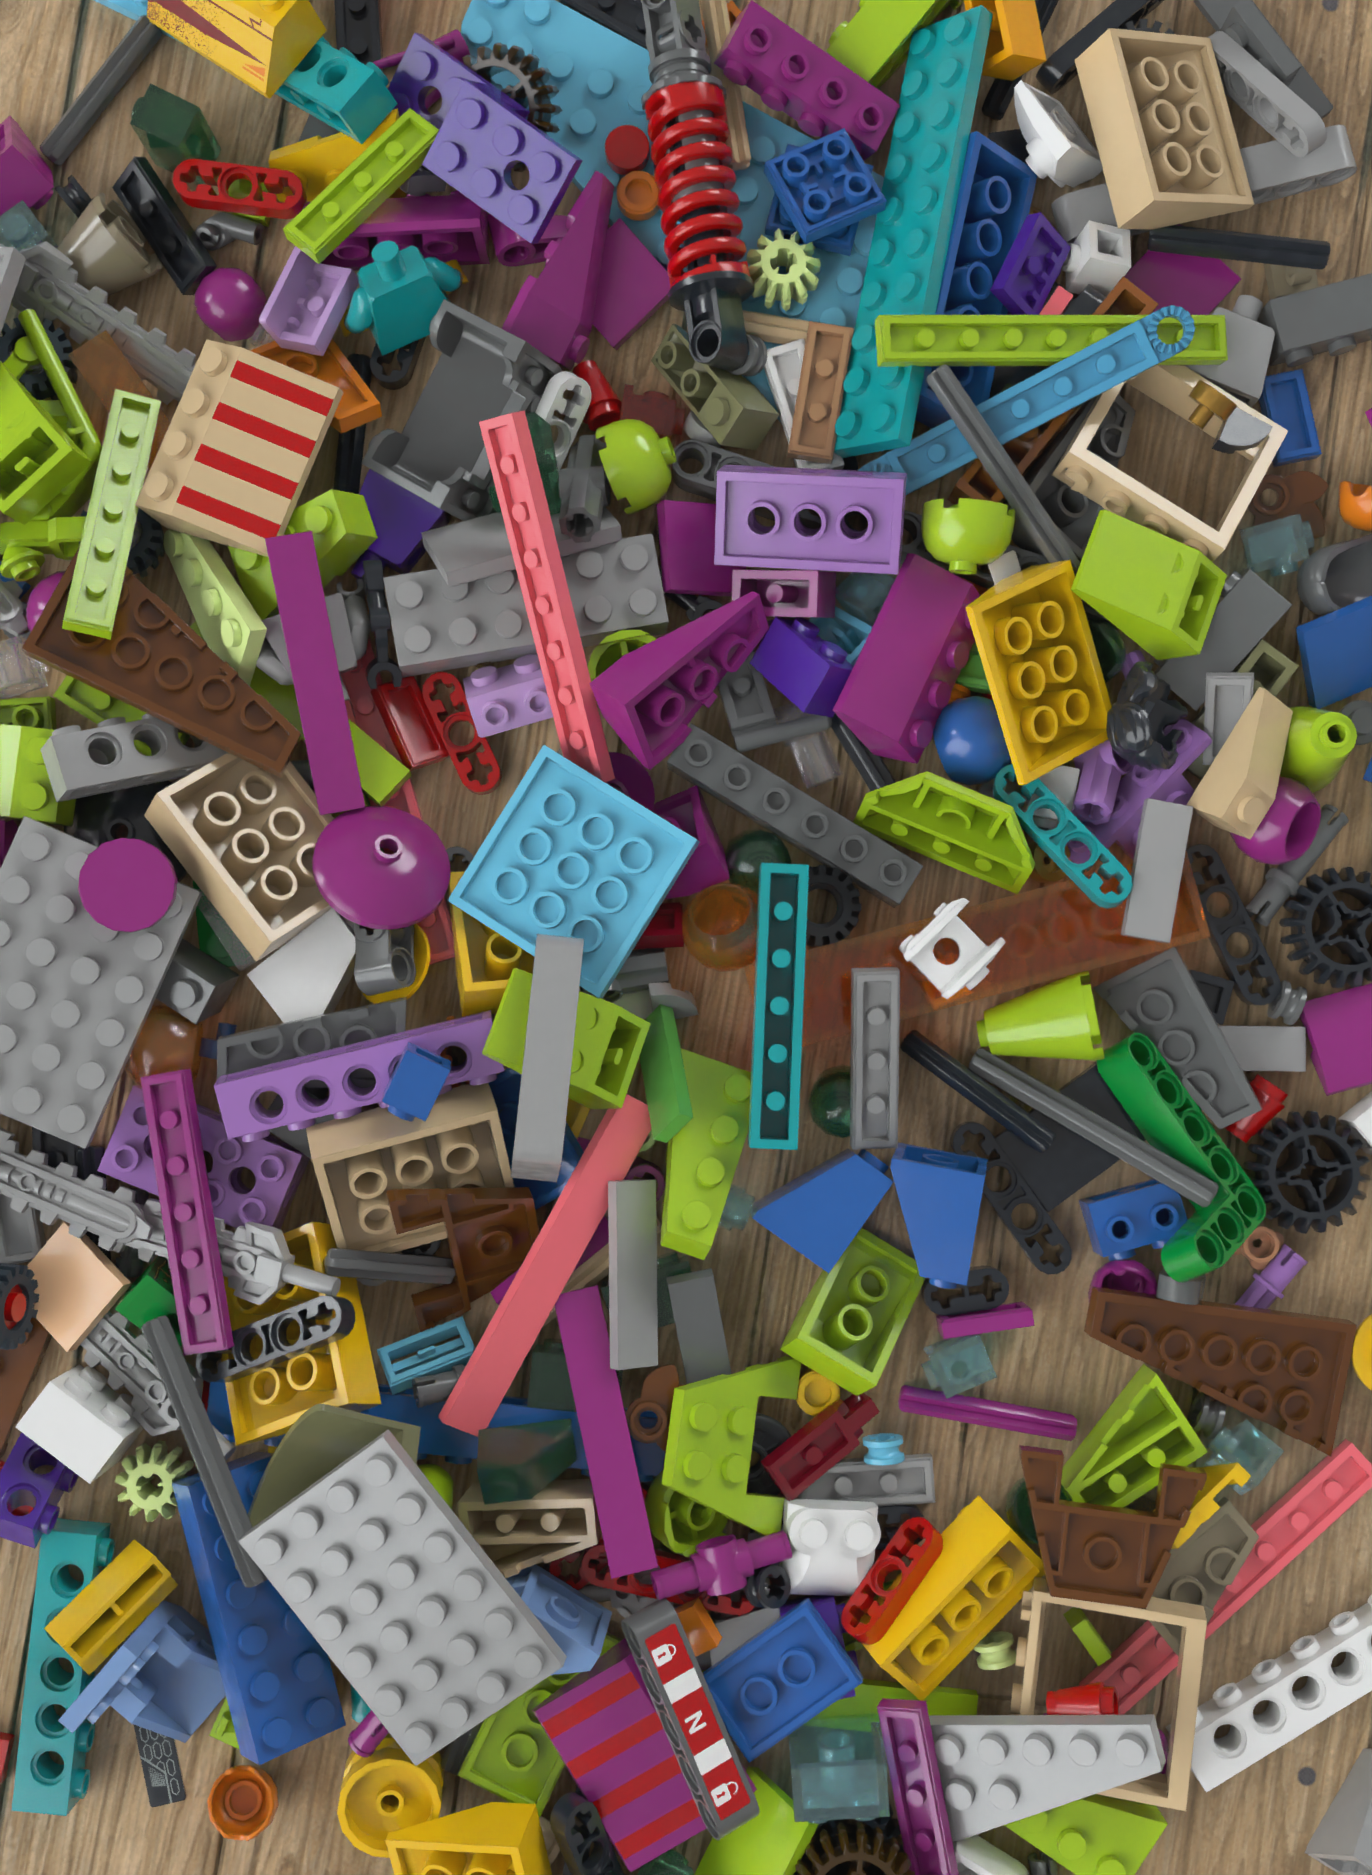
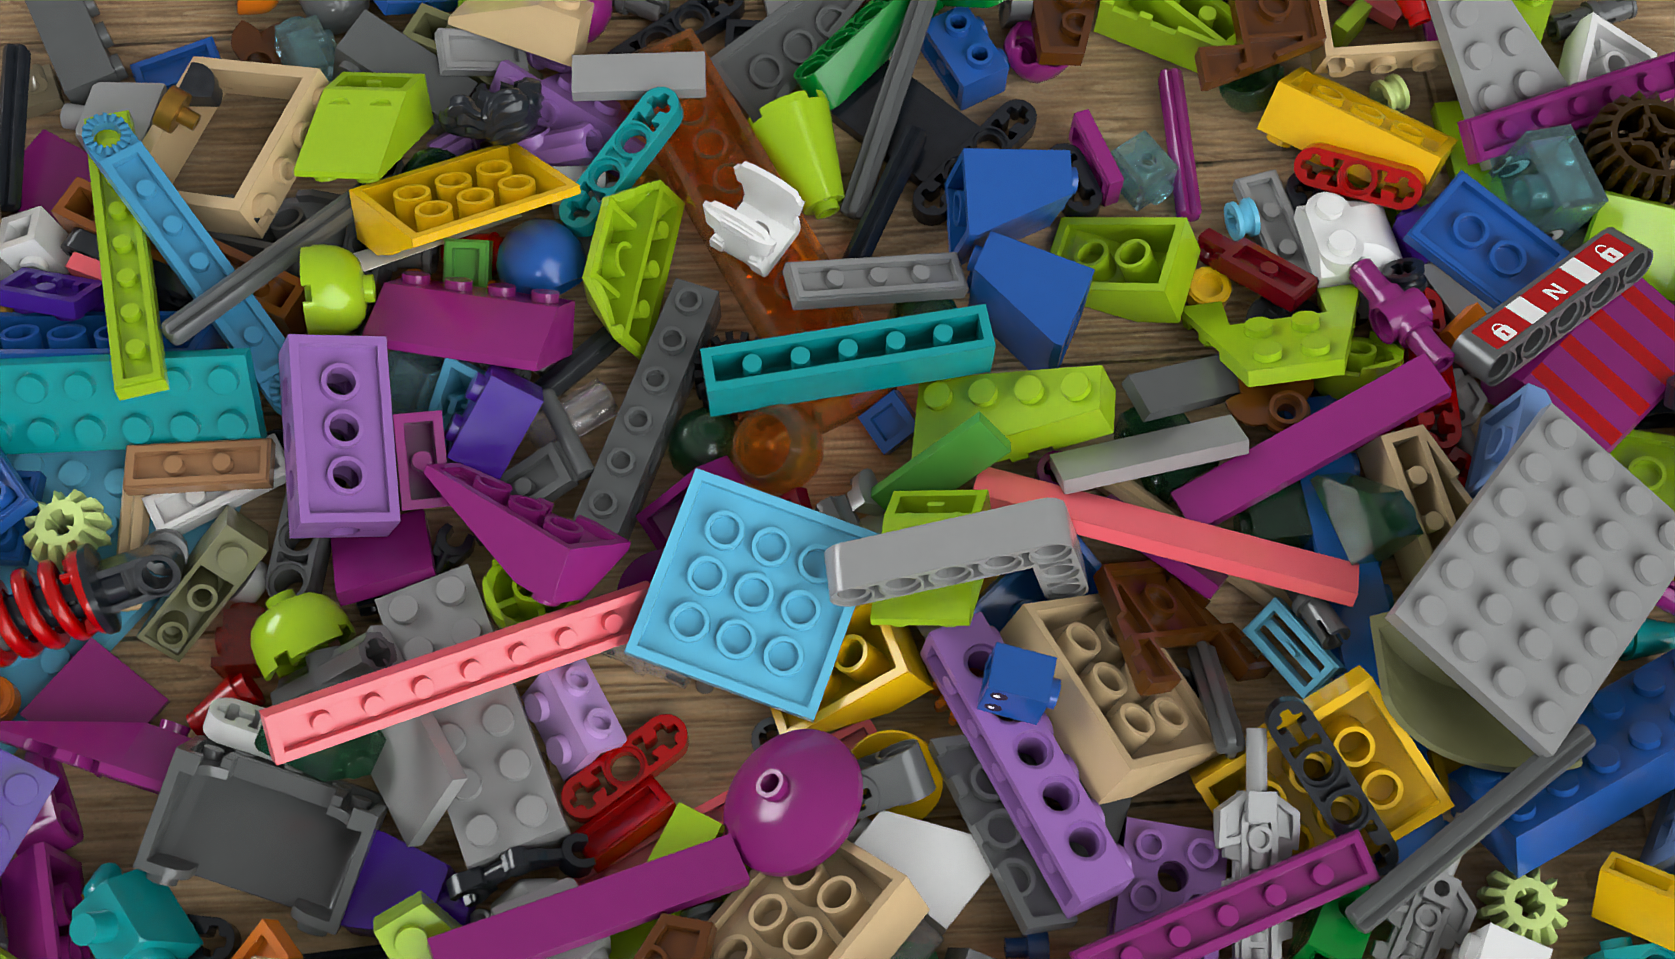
camera: 105 degrees left, 20 degrees down
none -> blue plate [858,390,916,455]

